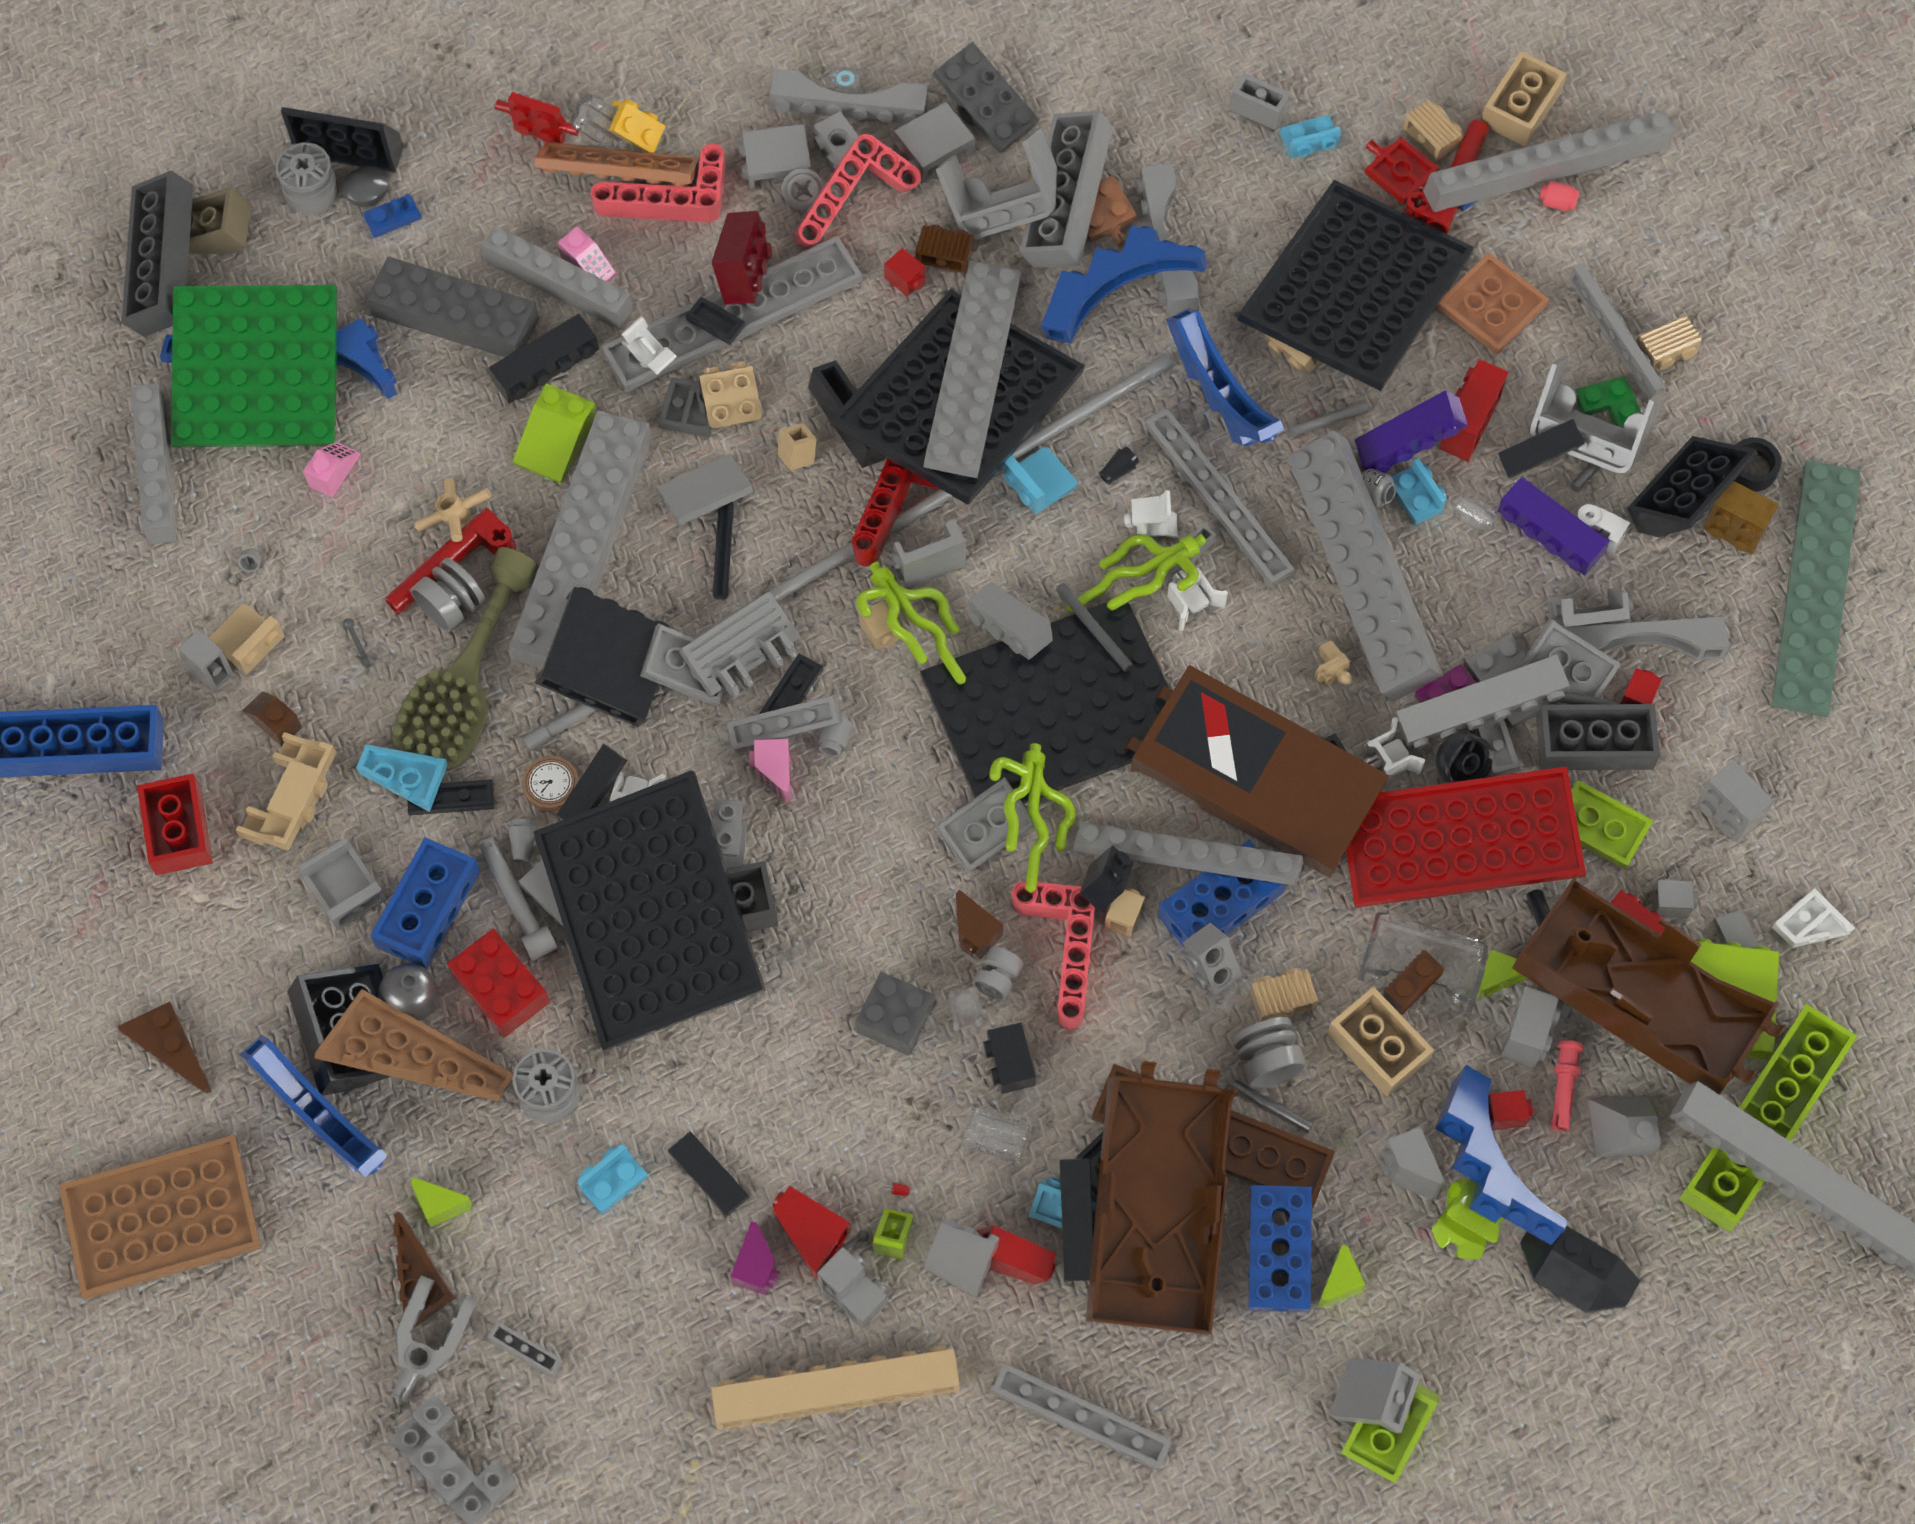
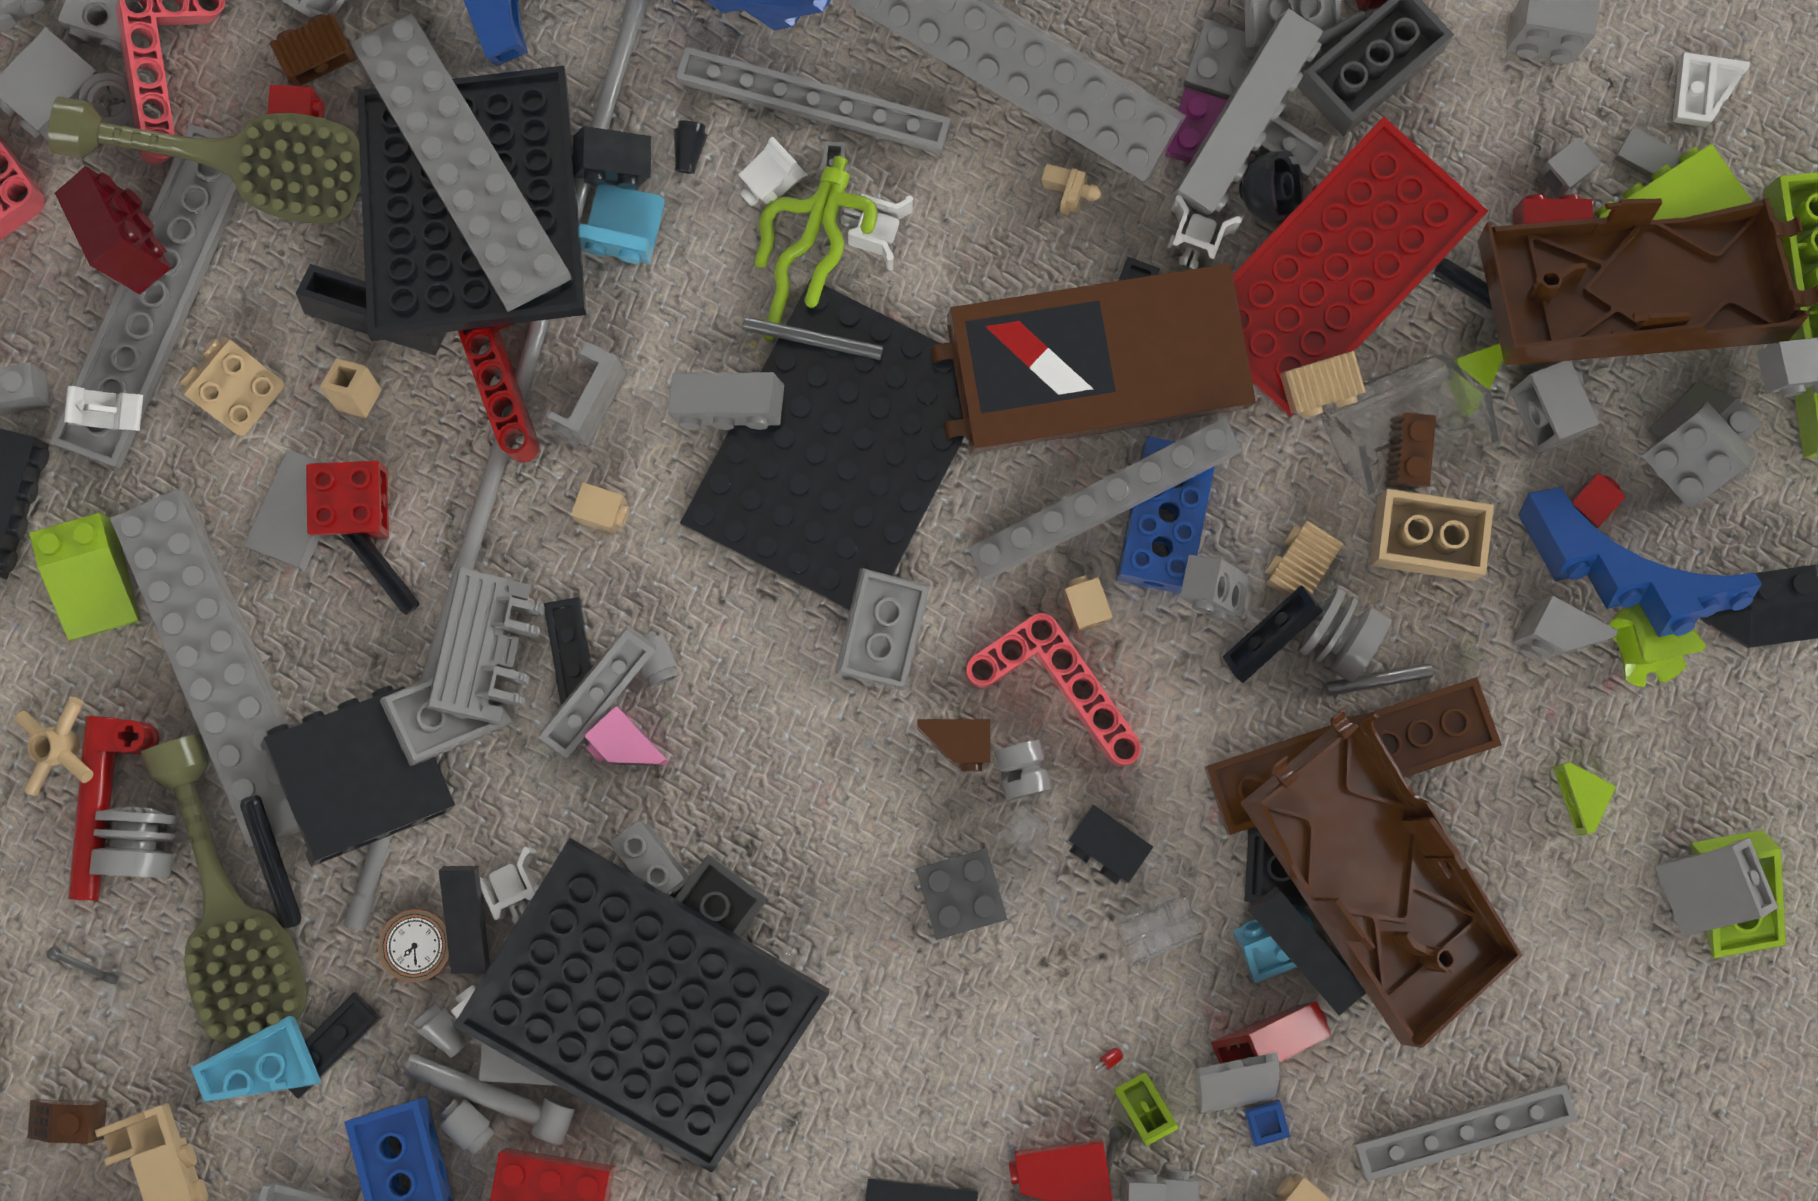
camera: 45 degrees left, 15 degrees up
dark grey wing [659,377,711,438] -> none
black tile [686,297,745,345] -> none
lime plant [856,562,966,684] -> none
lime plant [989,743,1076,893] -> none
black brick [1079,845,1133,912] -> none
blue brick [1248,1185,1312,1313] -> none
coral pin [1550,1040,1584,1132] -> none
lime plate [1571,779,1654,870] -> none
none -> olive piece [48,96,361,224]
none -> black axle [240,795,302,928]
none -> red bracket [306,460,389,539]
none -> light grey brick [439,1099,495,1155]
none -> black brick [573,126,651,189]
none -> black tile [1223,585,1323,683]
none -> blue tile [1243,1099,1291,1147]
none -> tan brick [1280,351,1366,418]
none -> light grey brick [1642,401,1756,509]

